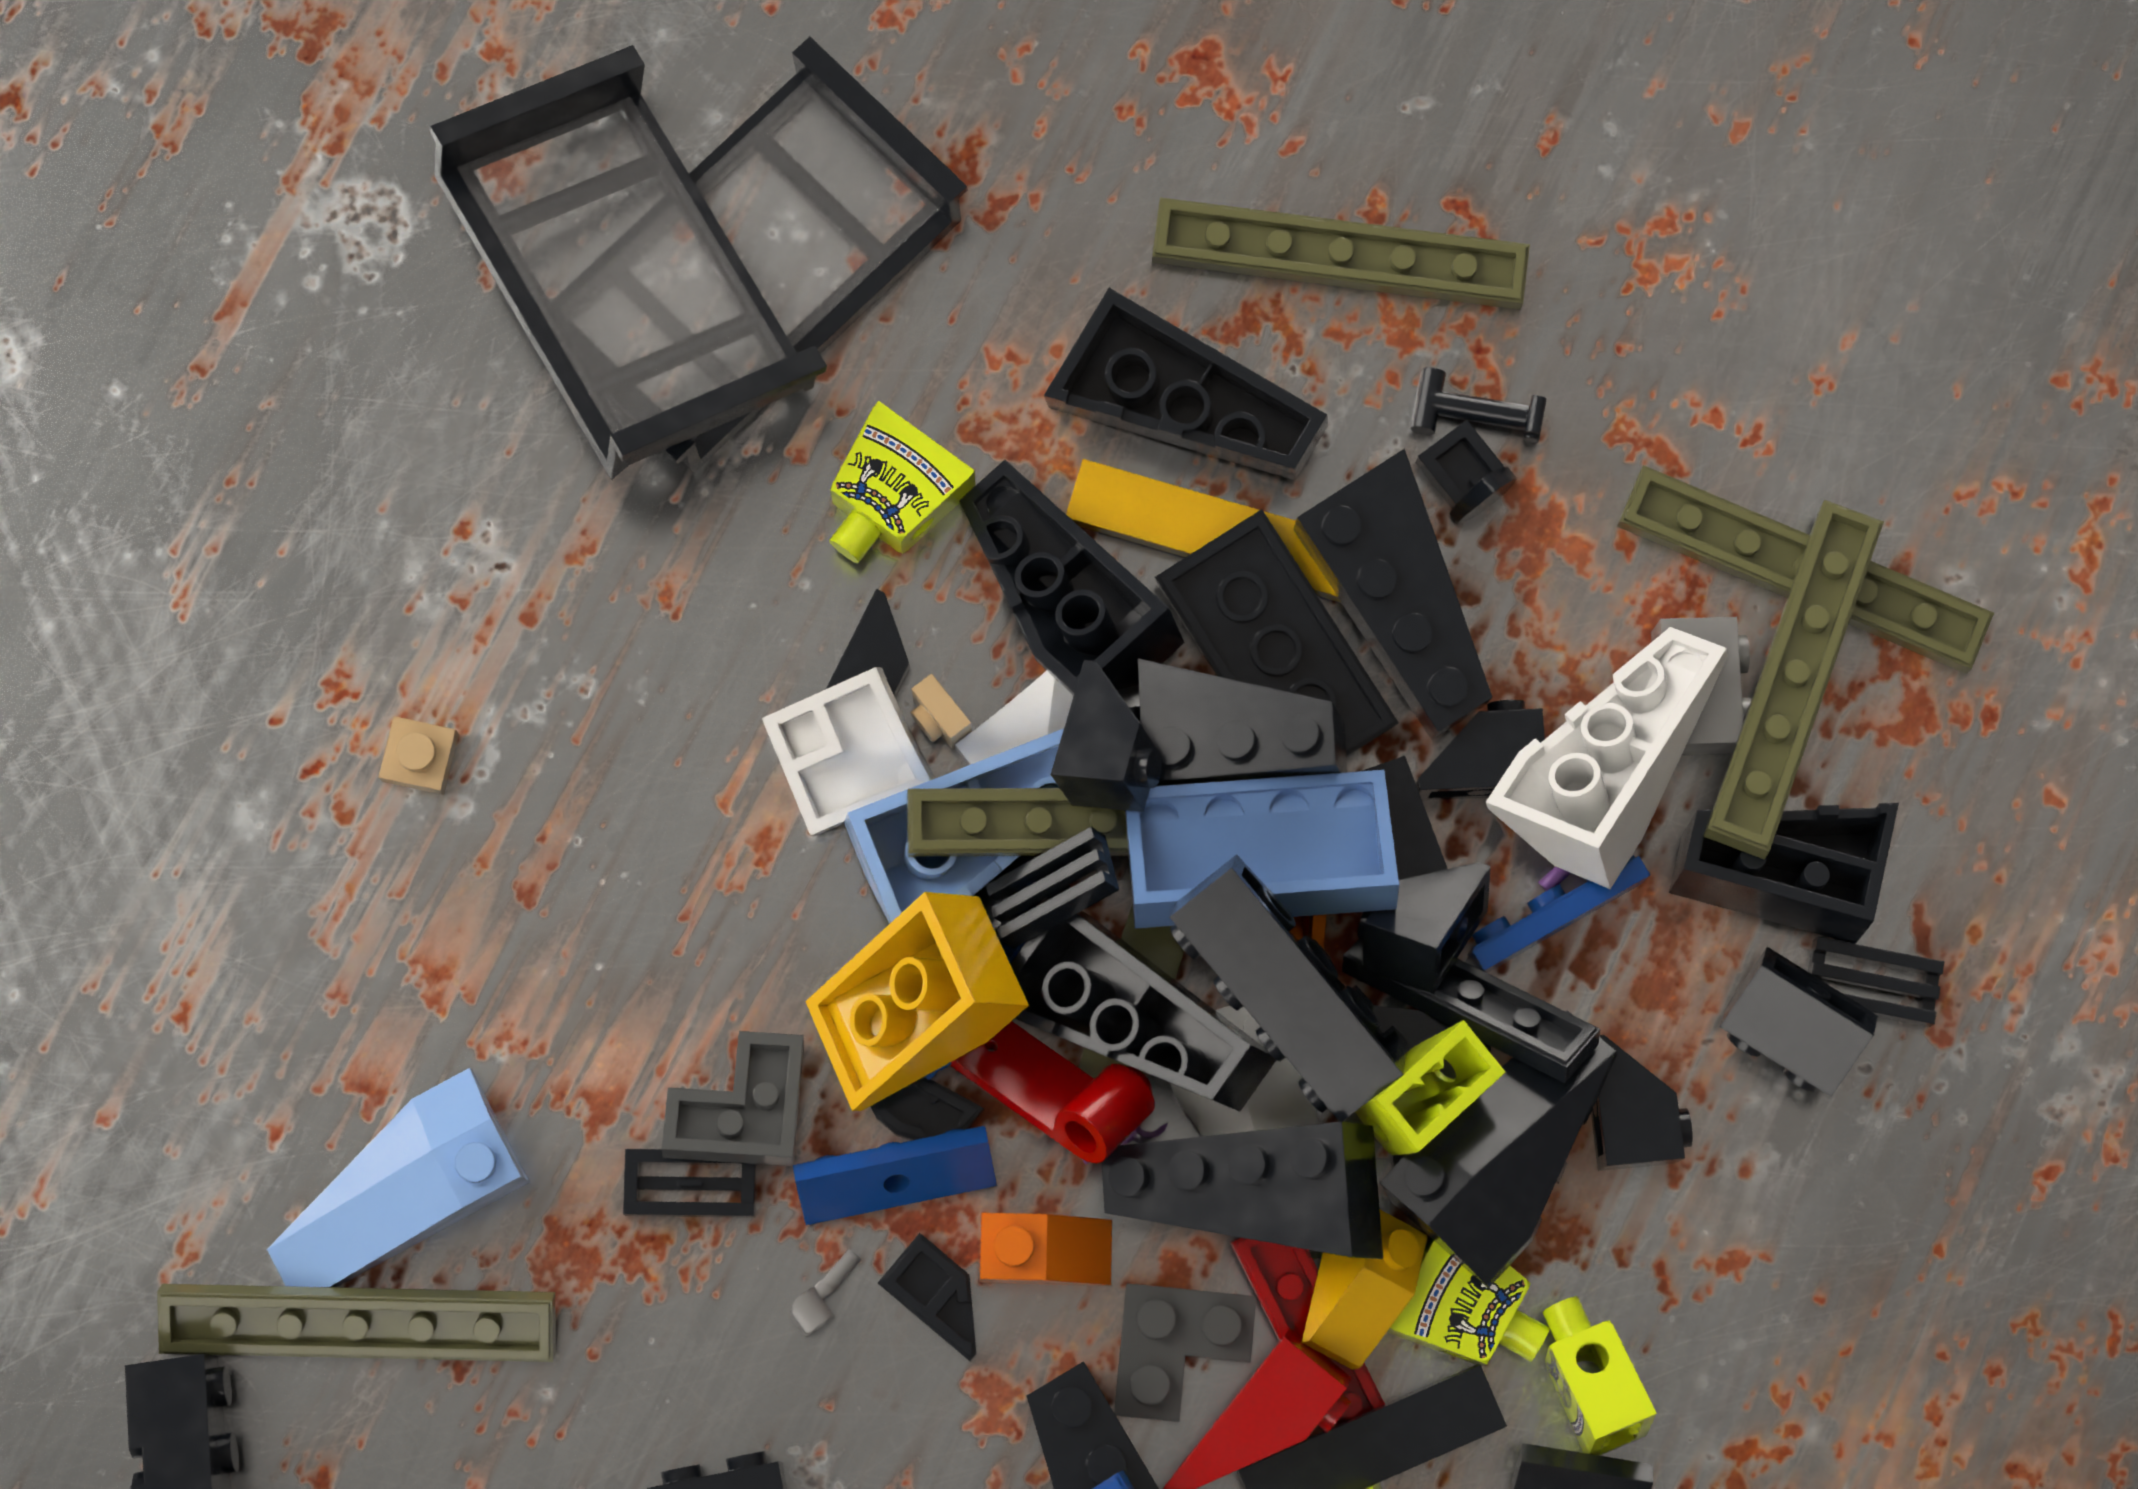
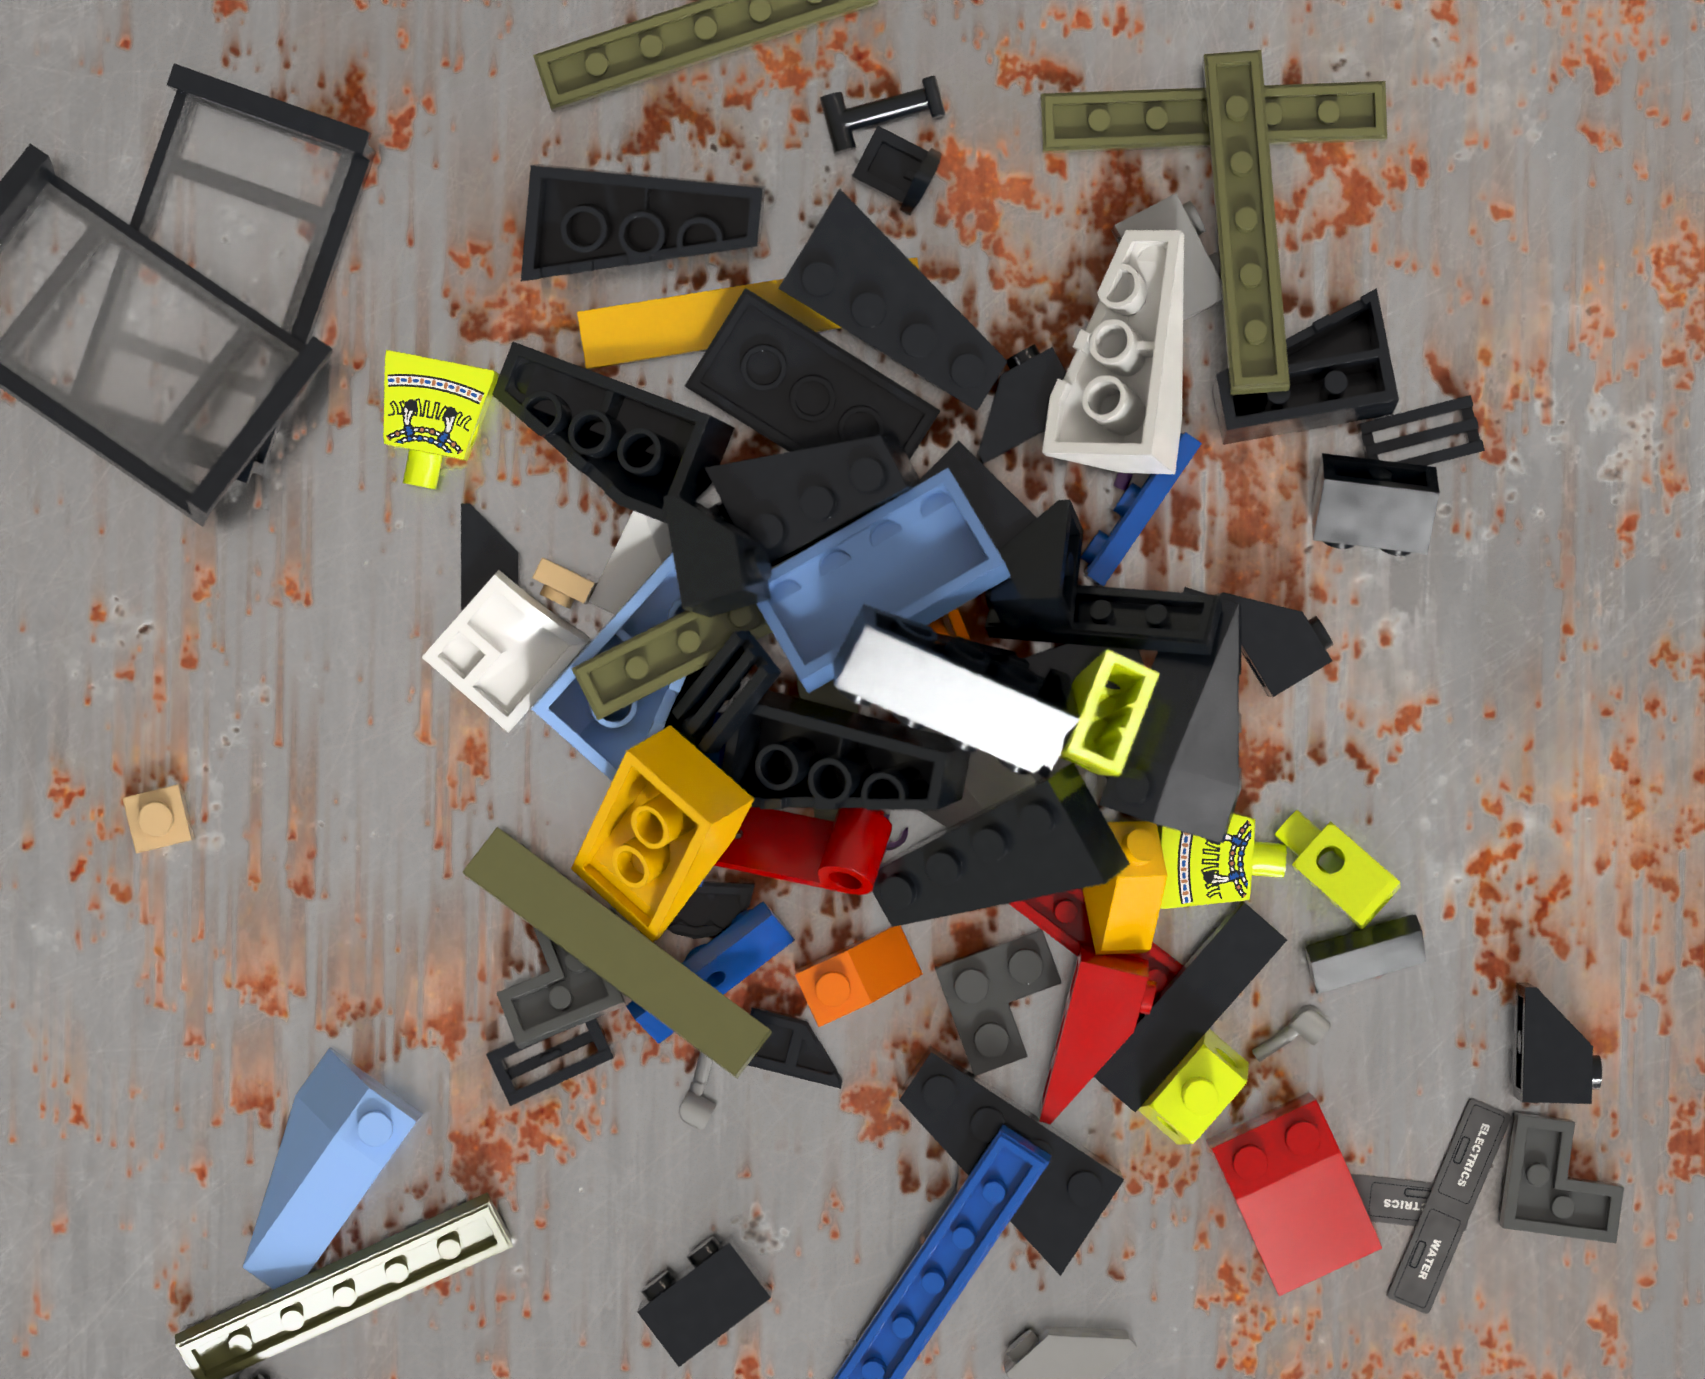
camera: 25 degrees left, 10 degrees up
none -> olive tile [462,827,772,1079]

